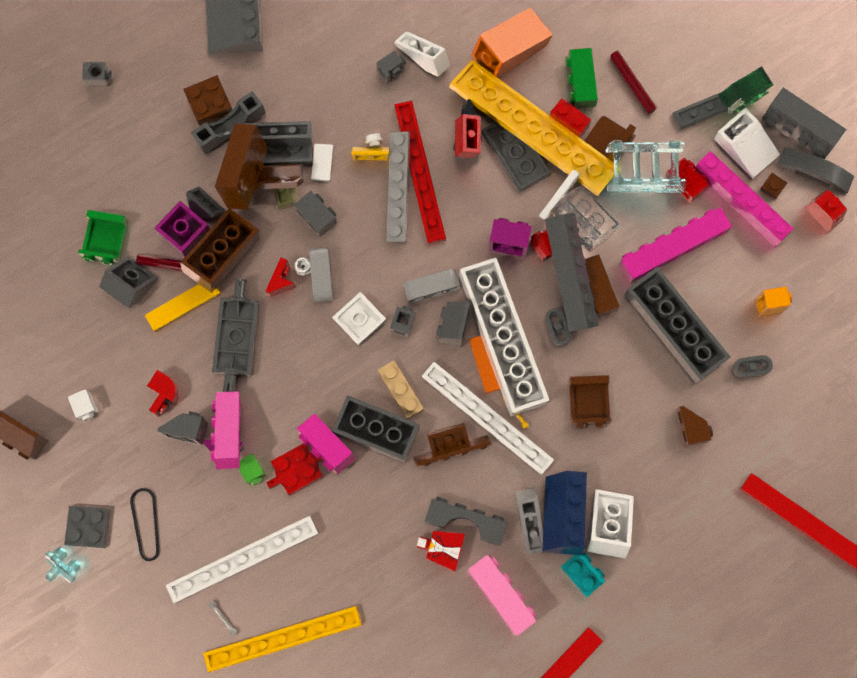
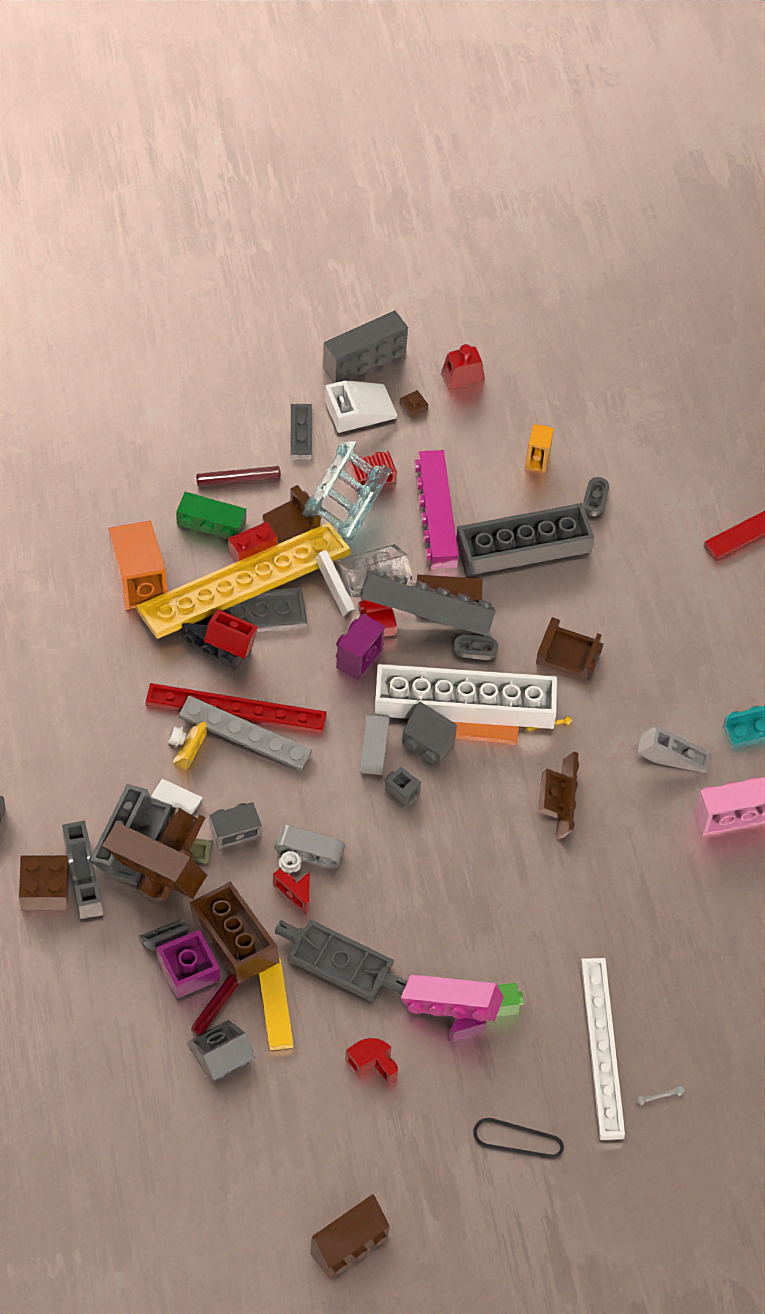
camera: 75 degrees left, 20 degrees down
clear light blue hips [45,547,81,583] -> none
dark grey plate [64,506,110,548] -> none
white brick [68,389,98,421] -> none
green panel [78,210,128,265] -> none
dark grey slope [158,411,208,445] -> none
yellow tile [203,606,362,673] -> none
red plate [266,444,323,496] -> none
dark pink brick [297,413,355,475] -> none
white plate [332,292,386,346] -> none
dark grey brick [332,395,420,463] -> none
dark grey brick [376,51,406,84] -> none
tan plate [378,360,424,419] -> none
white slope [394,31,450,76] -> none
red torso [417,531,465,572] -> none
white plate [422,362,554,476] -> none
dark grey arch [425,497,507,547] -> none
dark blue slope [542,471,587,556] -> none
white slope [586,489,634,559] -> none
reddish brown slope [676,406,713,447] -> none
dark pink brick [695,151,794,248] -> none
clear green brick [718,66,773,114] -> none
dark grey slope [777,148,854,194] -> none

